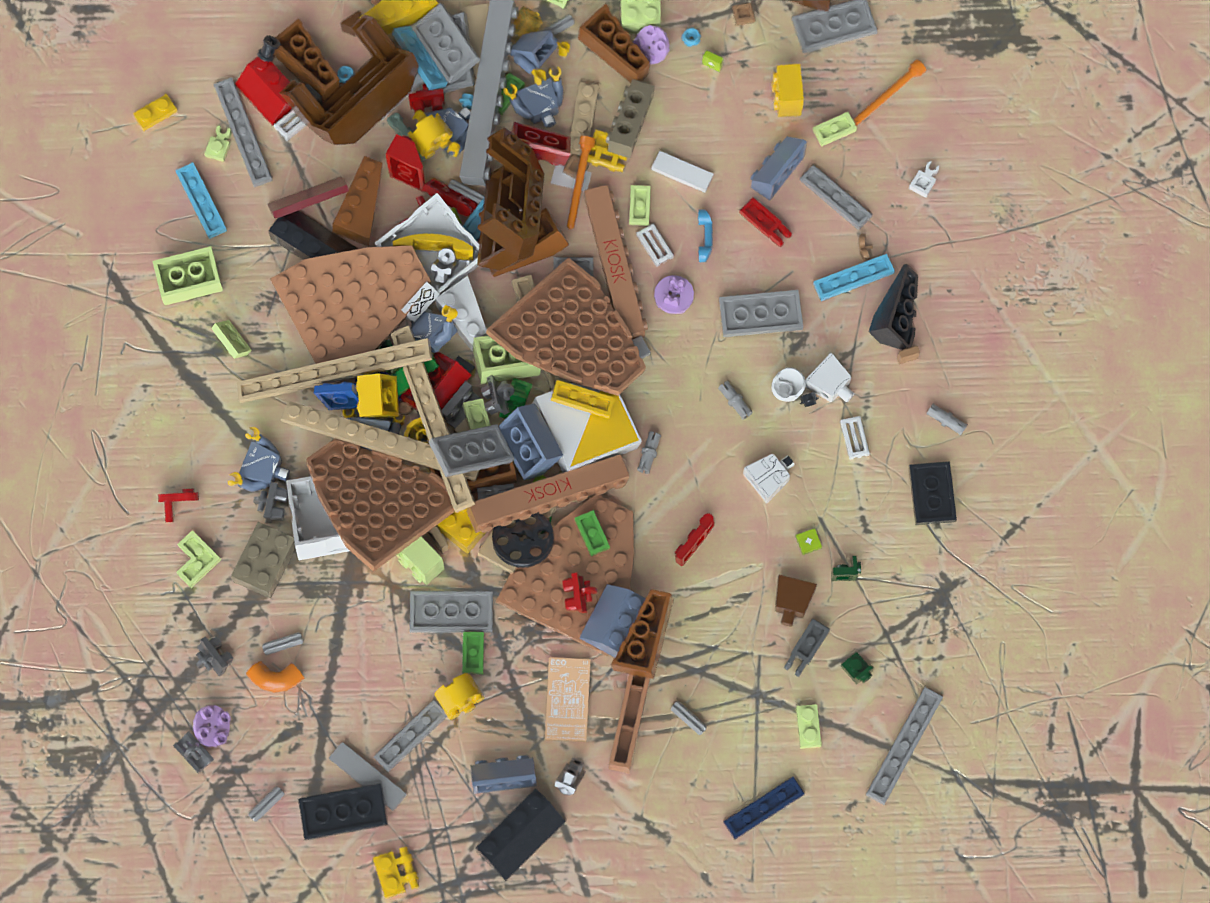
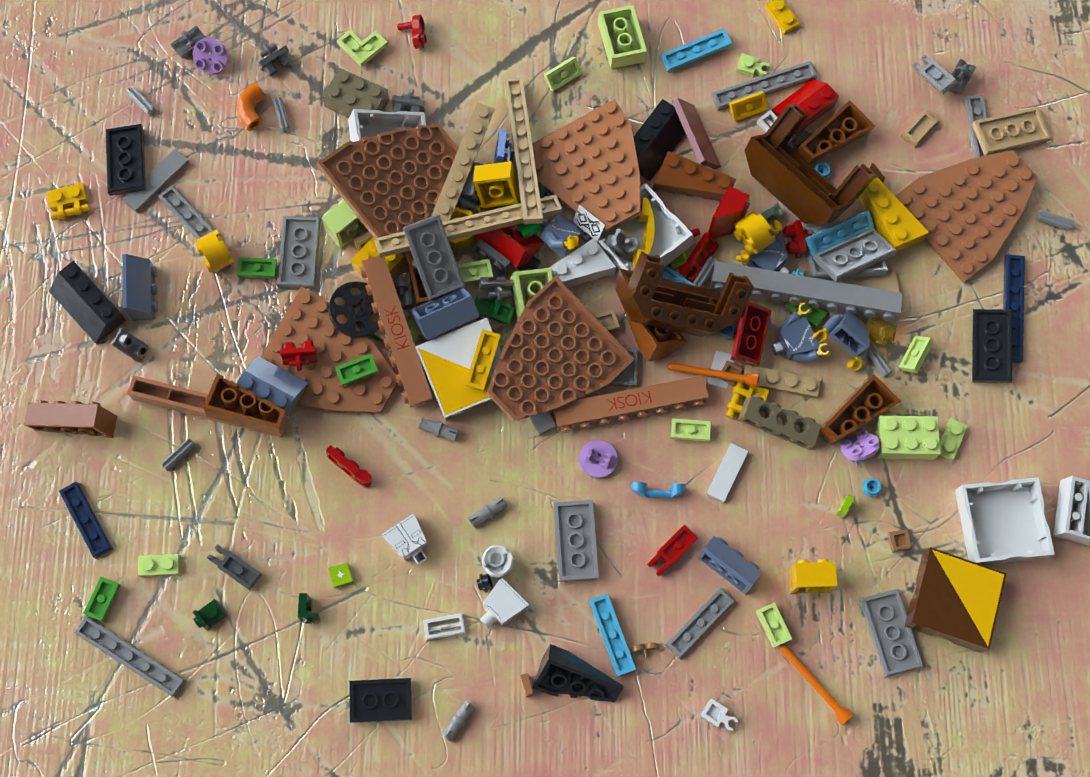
camera: 90 degrees right, 0 degrees up
sand blue torso [228,427,290,492] -> none
black bush [257,36,281,62] -> none
light nougat tile [545,657,590,742] -> none
white tile [636,223,674,267] -> none
reddish brown torso [775,575,817,627] -> none
none -> wedge [24,400,117,438]
none -> bright green plate [83,577,121,622]
none -> yellow plate [729,91,768,121]

